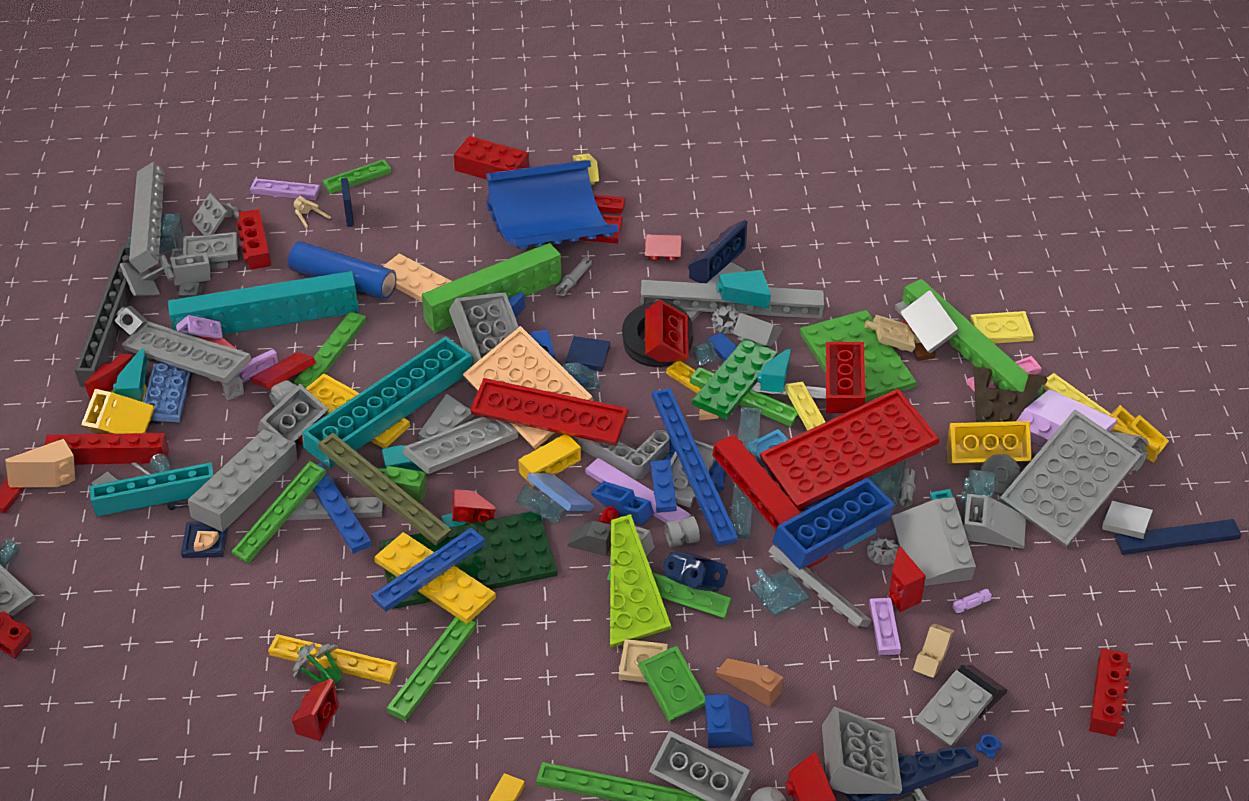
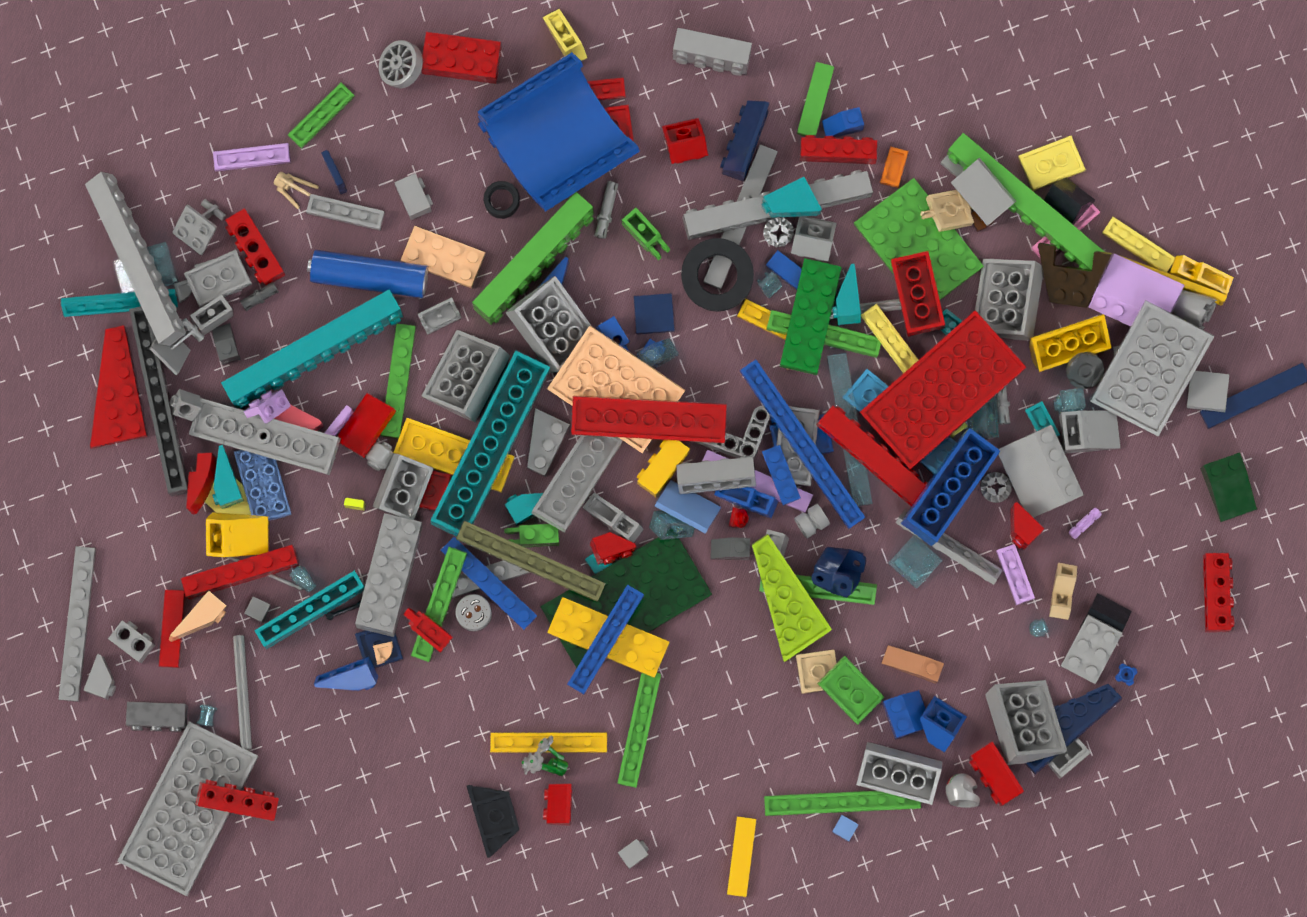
camera: 15 degrees left, 35 degrees up
red slope [645,300,689,362] -> none
none -> teal plate [61,289,178,317]
none -> red wing [90,325,147,449]
none -> light grey axle [233,635,252,750]
none -> dark grey pin [240,281,279,311]
none -> light grey plate [306,194,385,231]
none -> slope [314,657,379,691]
none -> neon yellow tile [344,498,366,511]
none -> light grey wheel [379,40,423,89]
none -> light grey brick [394,174,433,220]
none -> red hinge [403,607,453,653]
none -> light grey hinge [418,297,461,335]
none -> light grey slope [422,330,511,422]
none -> light grey head [455,594,492,631]
none -> black wing [467,785,520,858]
none -> black tyre [483,181,520,219]
none -> light grey slope [583,493,644,543]
none -> light grey brick [618,839,649,869]
none -> bright green hinge [622,208,670,260]
none -> light grey brick [673,28,752,76]
none -> light grey brick [676,456,756,494]
none -> bright green tile [797,62,834,136]
none -> red brick [800,135,877,164]
none -> blue slope [822,107,864,137]
none -> orange tile [880,146,909,188]
none -> blue slope [920,696,967,753]
none -> light grey slope [975,259,1043,341]
none -> clear light blue plate [1029,618,1049,637]
none -> black slope [1044,178,1095,225]
none -> dark green slope [1200,453,1257,522]

